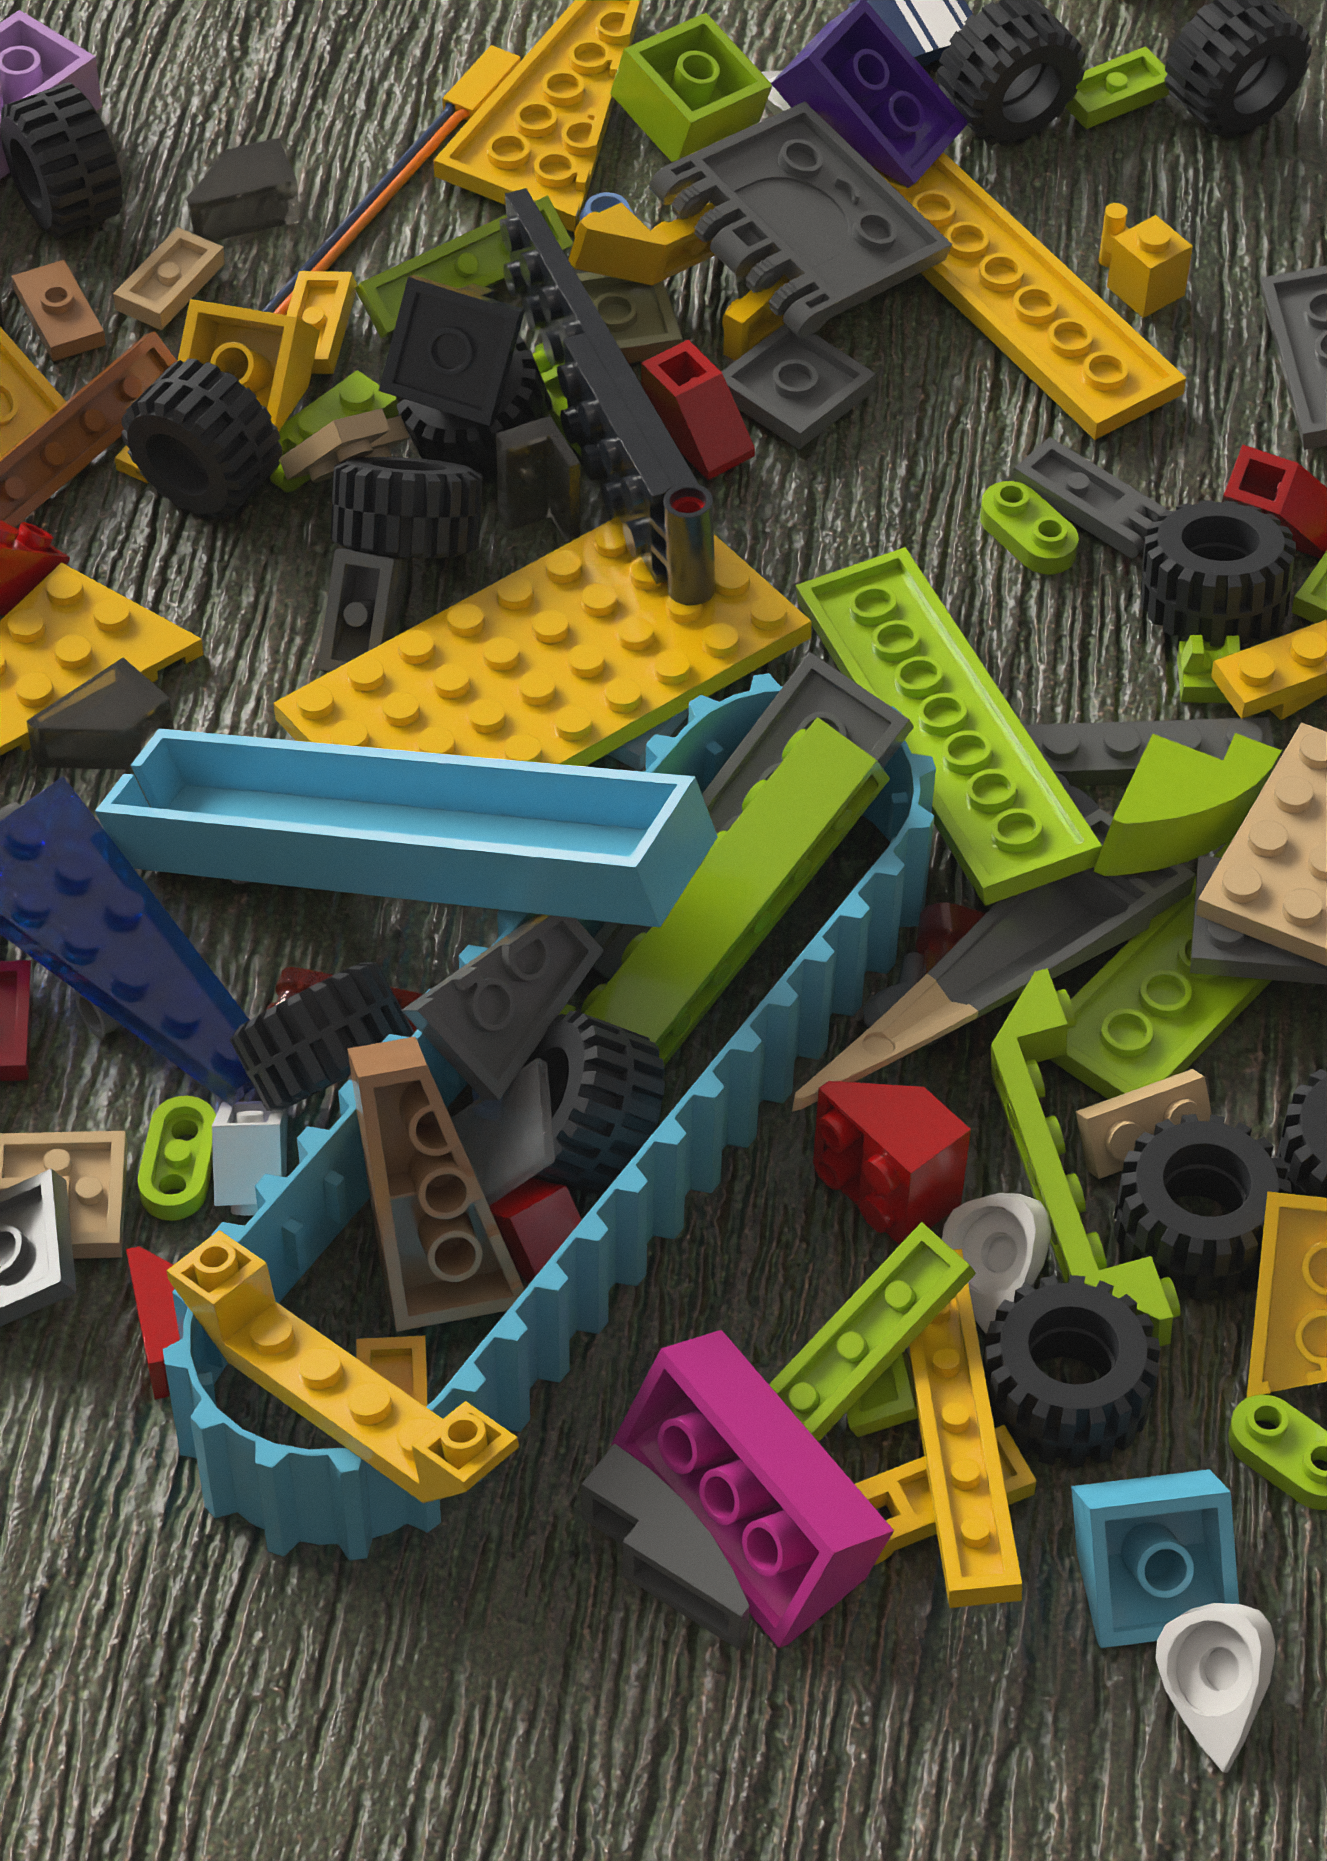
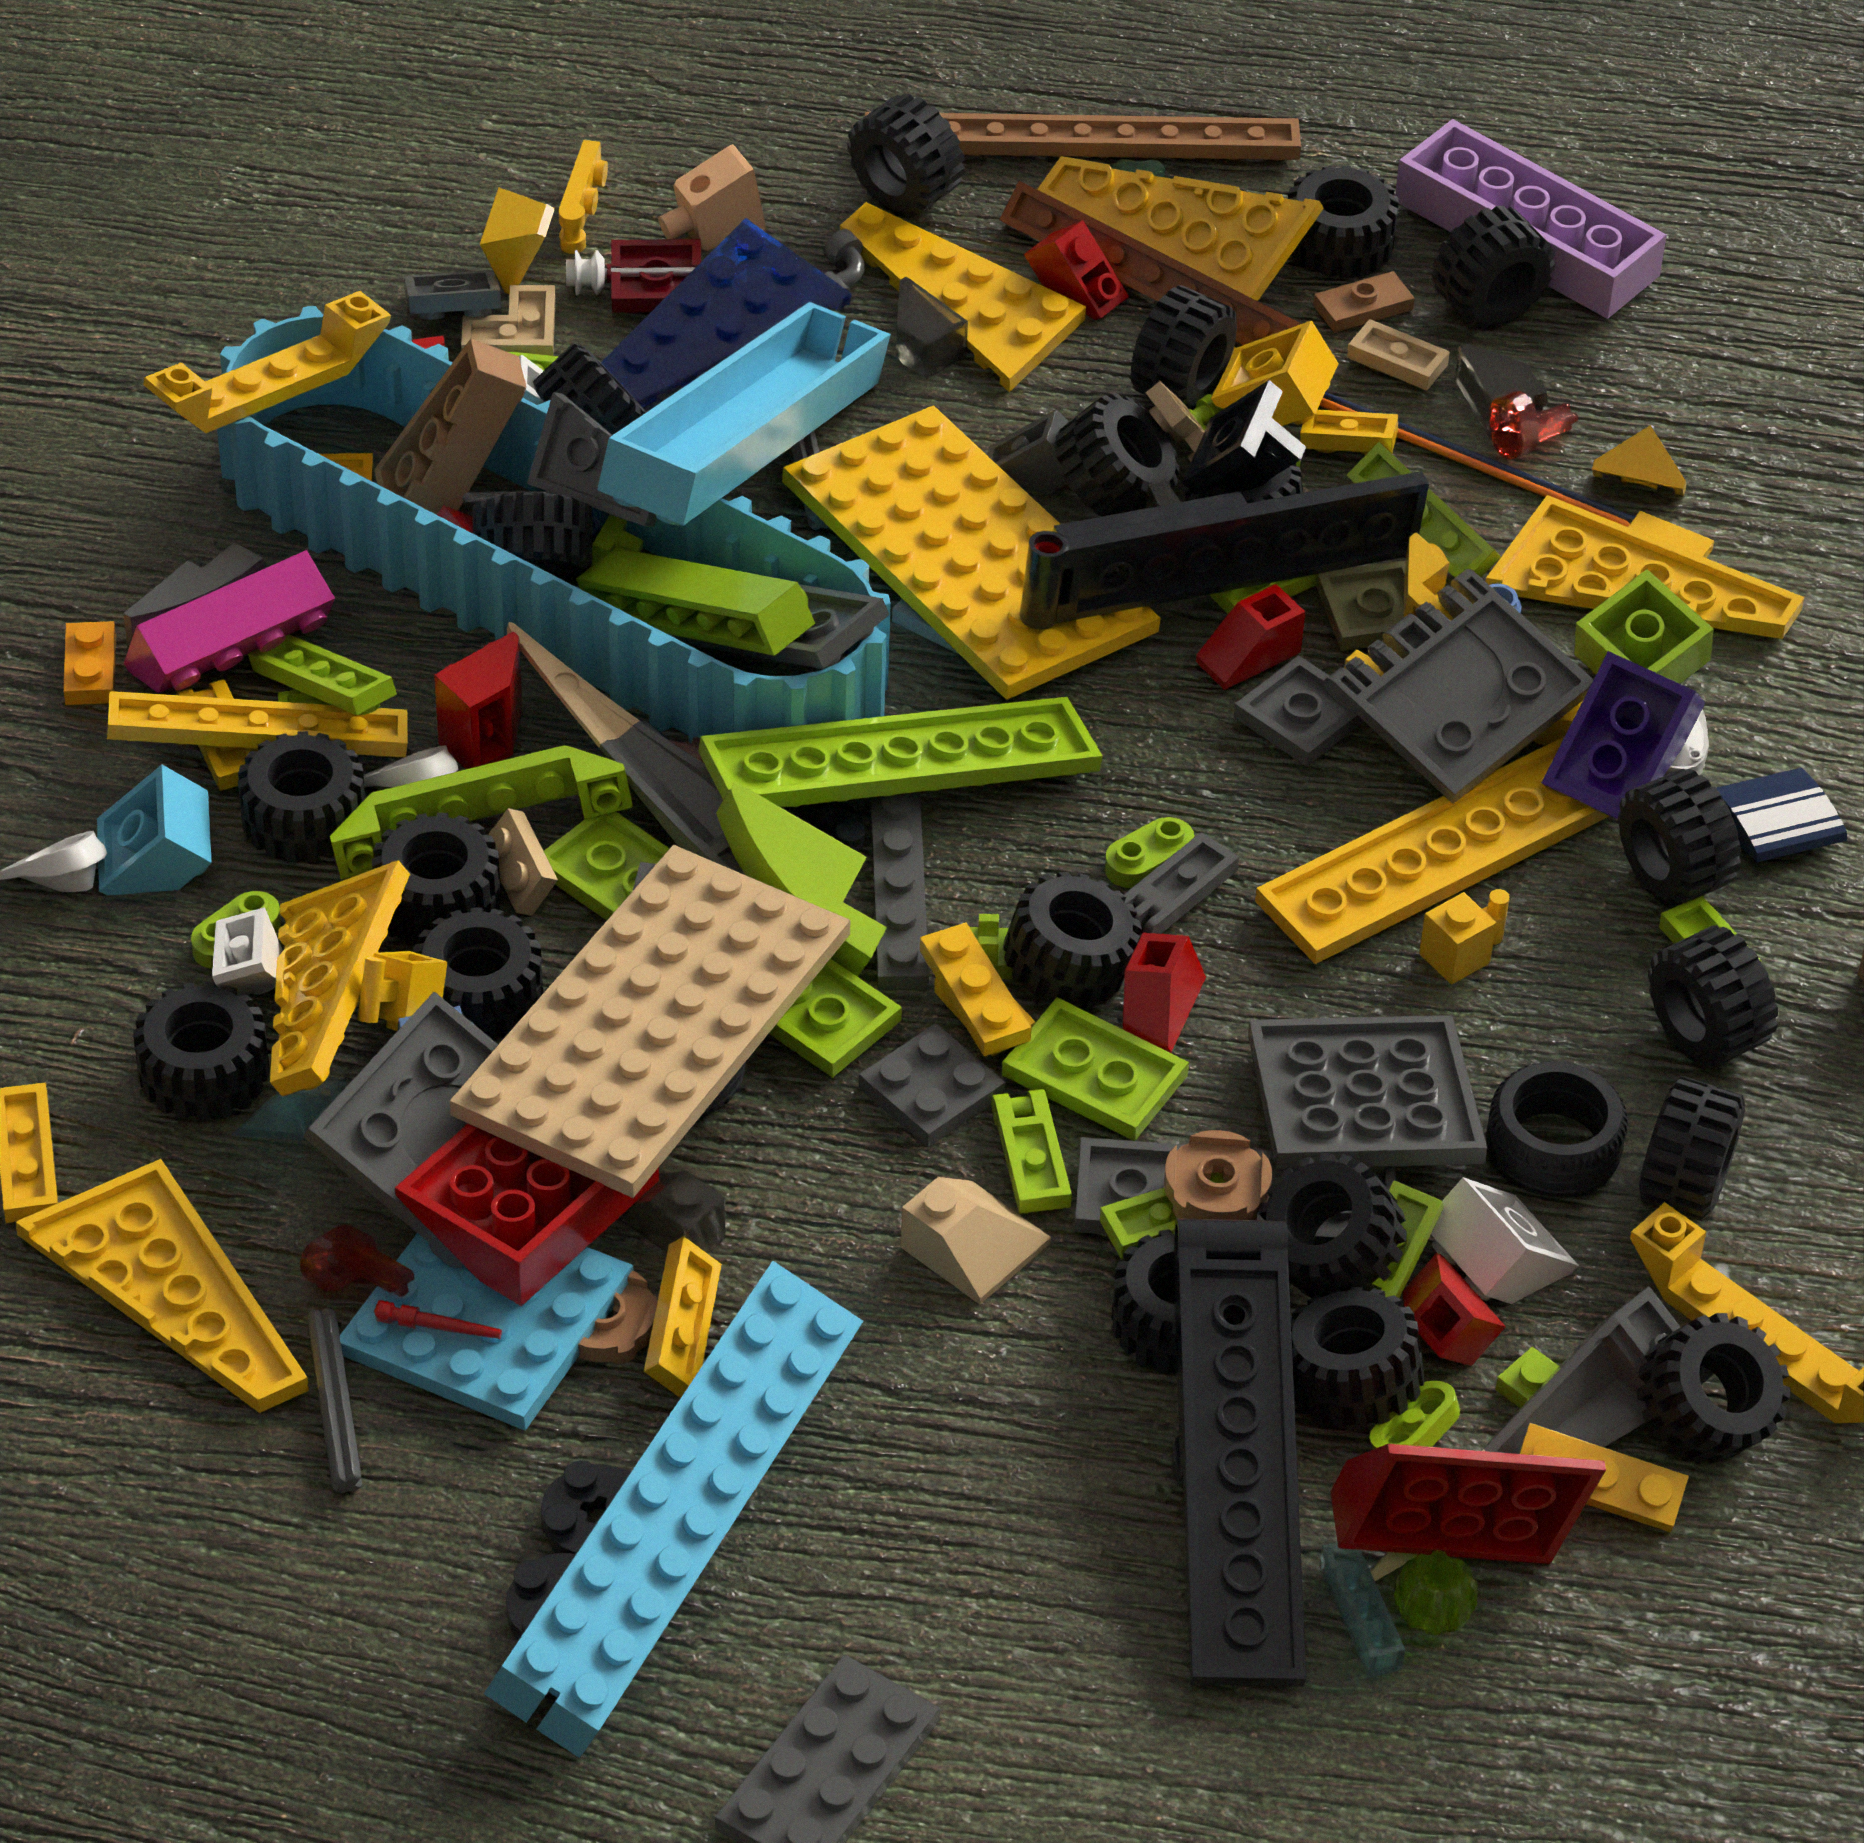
camera: 90 degrees right, 5 degrees down
none -> light orange plate [64,621,116,705]
none -> clear red piece [1489,391,1578,459]
none -> yellow slope [1592,425,1686,496]

